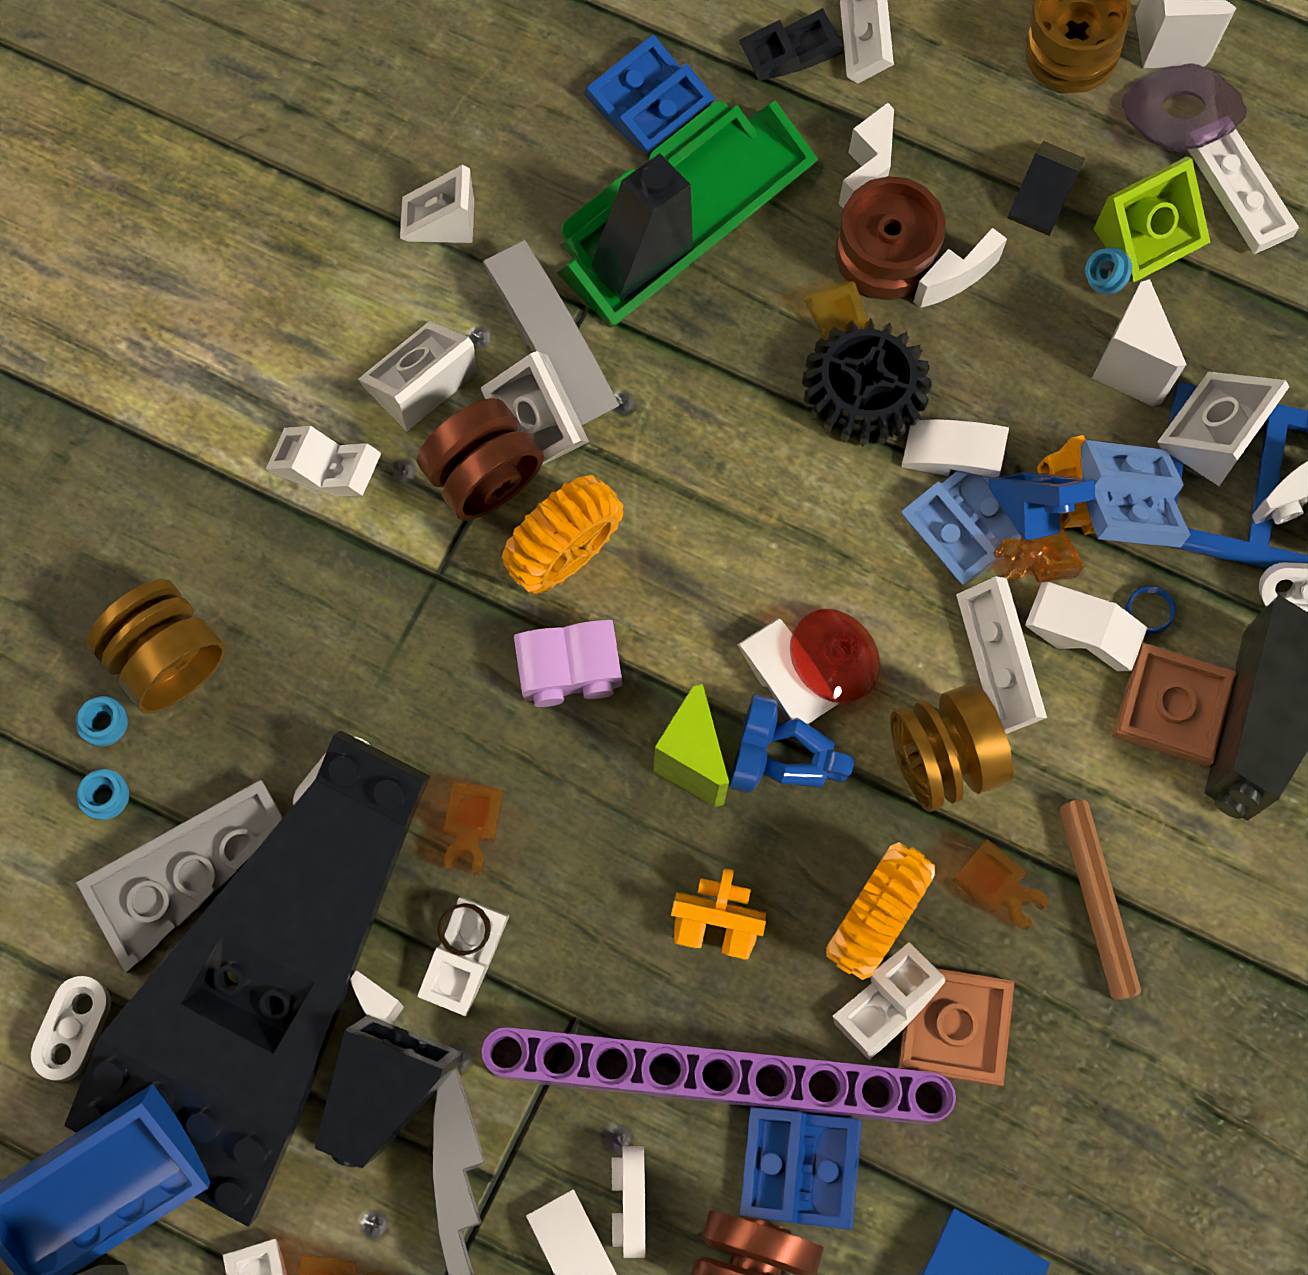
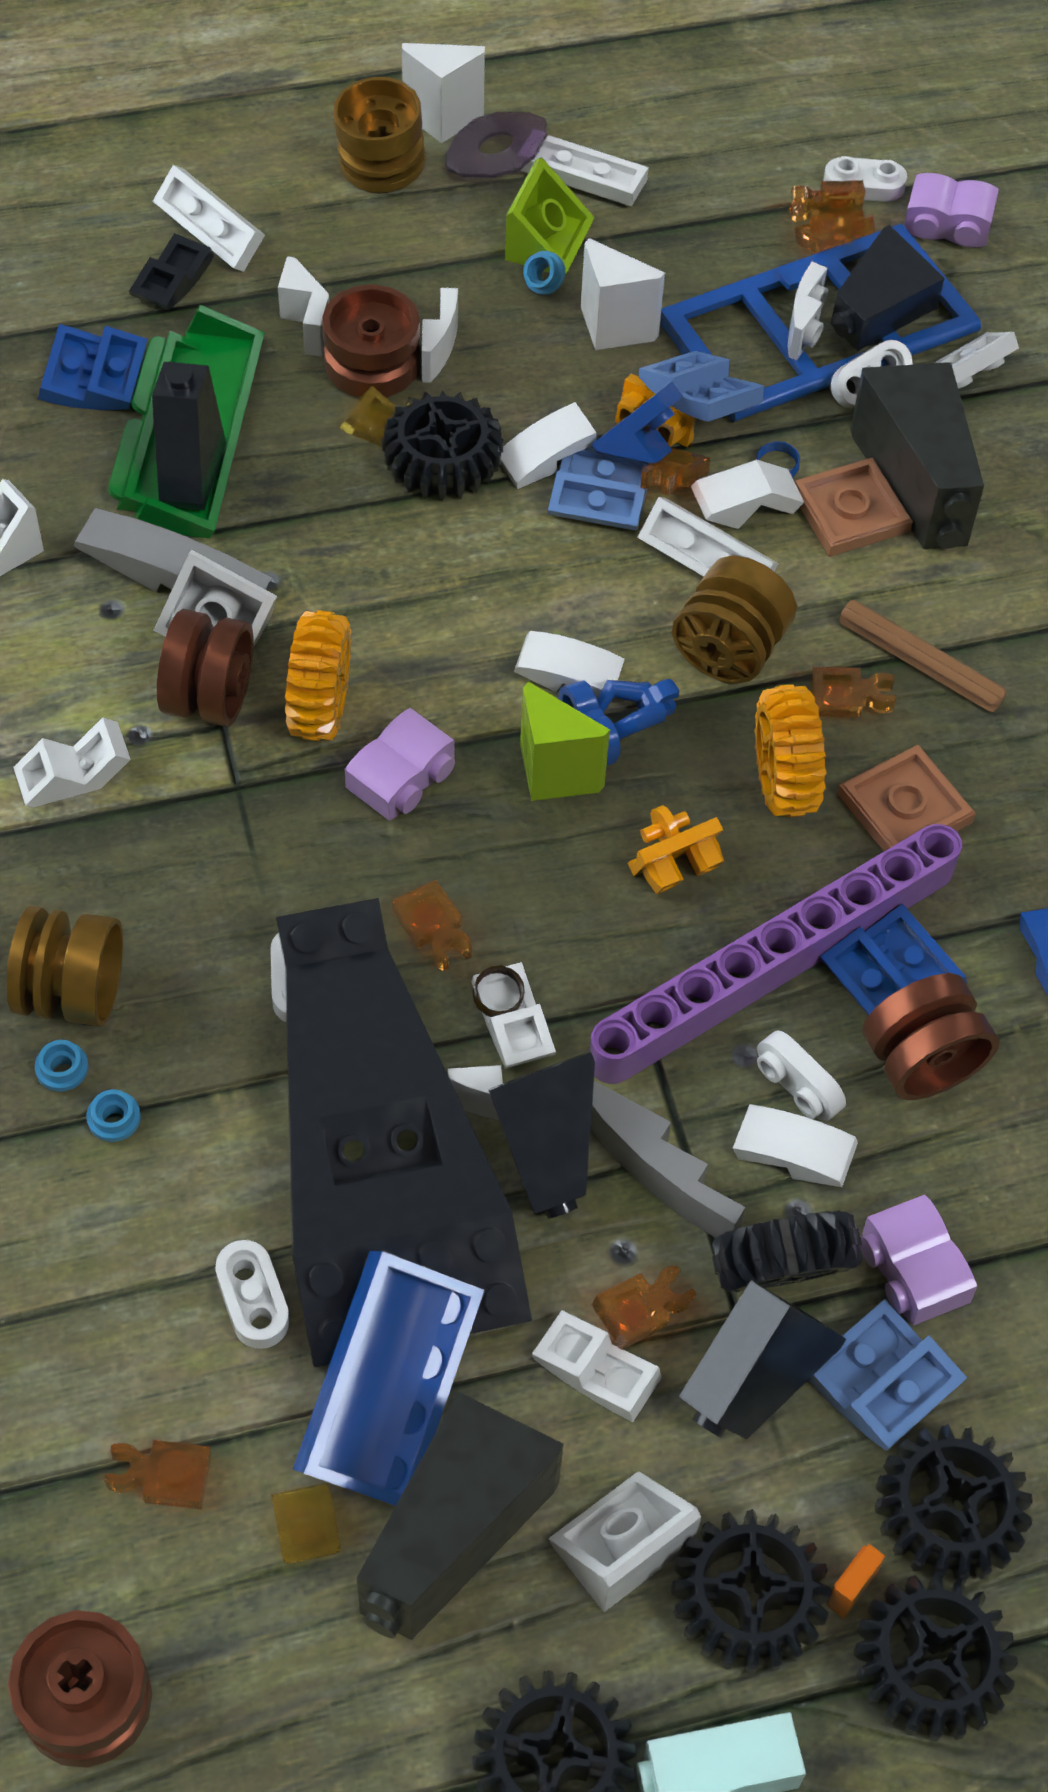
camera: 40 degrees left, 15 degrees down
light grey wing [76,780,283,973] -> none
white slope [358,321,478,432] -> none
clear red dish [790,609,880,703] -> none
white slope [833,942,945,1060] -> none
black slope [1008,141,1085,236] -> none
white slope [1157,372,1289,486] -> none

